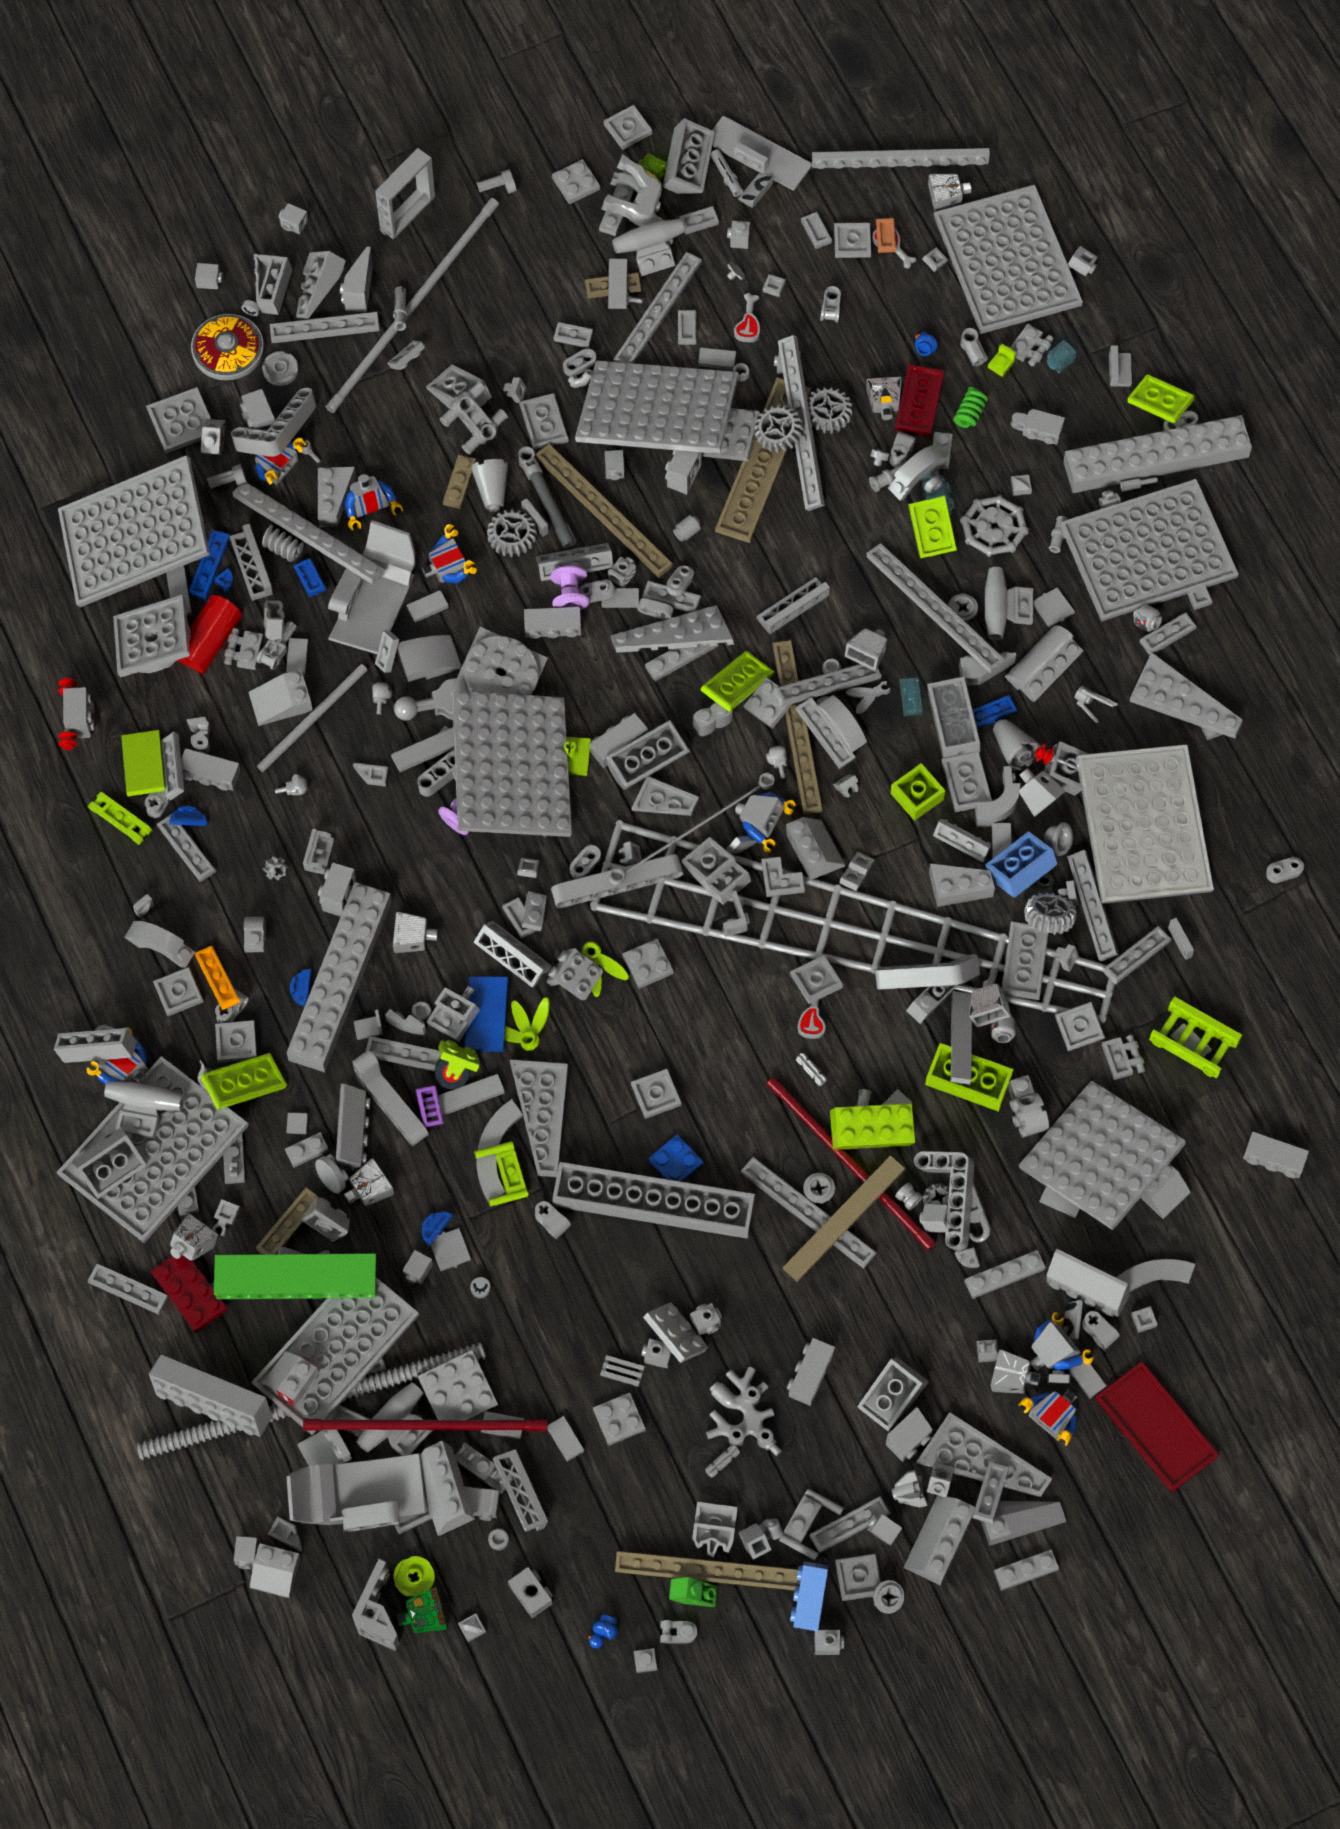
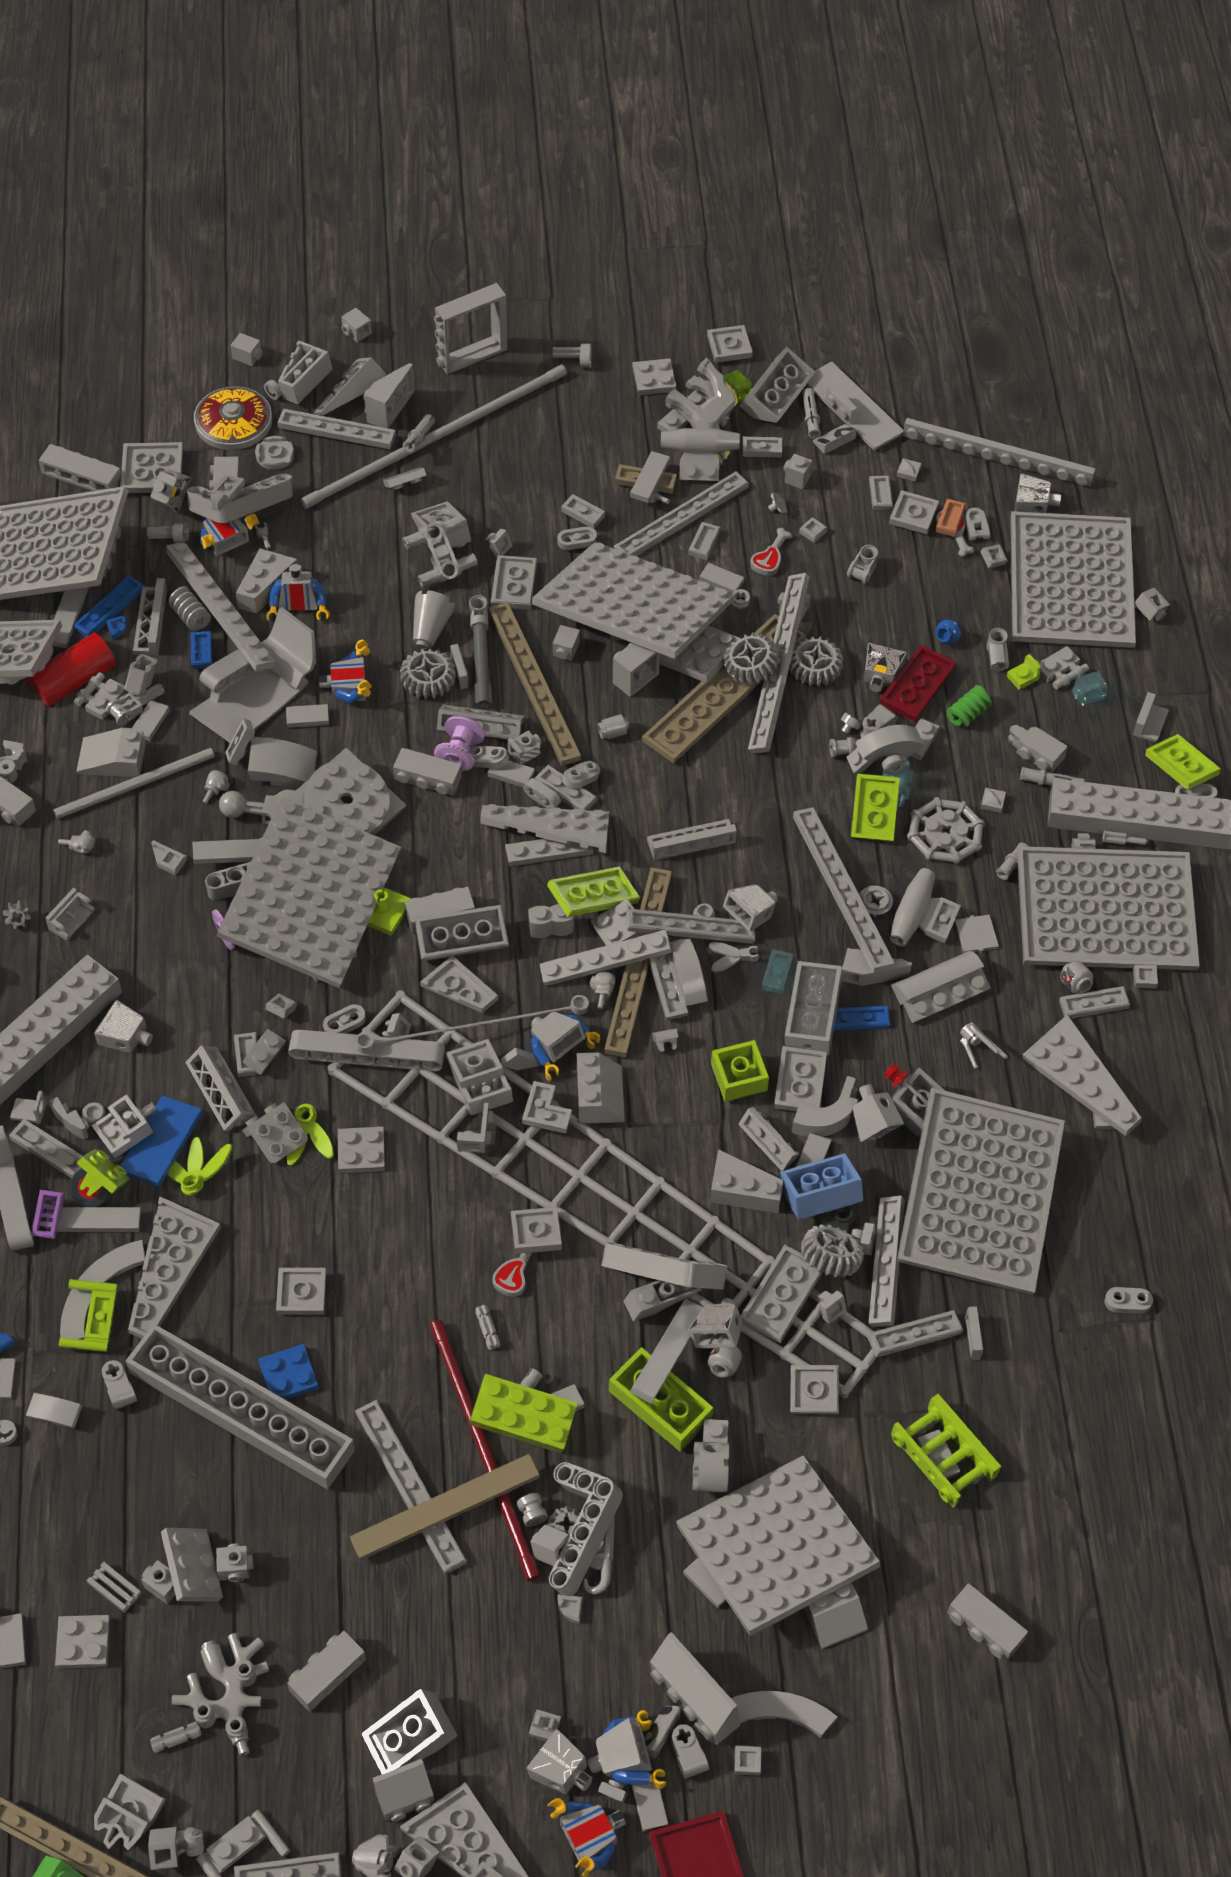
camera: 20 degrees right, 10 degrees down
light grey brick [318,863,357,916] -> none
dark tan plate [443,455,476,509] -> none
light grey arm [568,369,594,388] -> none
light grey gear [803,1173,835,1204] -> none
light grey slope [839,852,874,891] -> none
light grey plate [964,1250,1046,1299] -> none
light grey cone [993,719,1040,770] -> none
light grey hat [1044,822,1074,856] -> none
light grey plate [1102,1035,1146,1080] -> none
none -> light grey slope [26,1393,82,1428]
none -> light grey brick [39,444,121,491]
none -> light grey hinge [210,475,245,511]
none -> light grey plate [540,930,672,987]
none -> light grey tile [897,458,921,482]
none -> light grey plate [965,508,990,541]
none -> light grey pin [1019,767,1085,786]

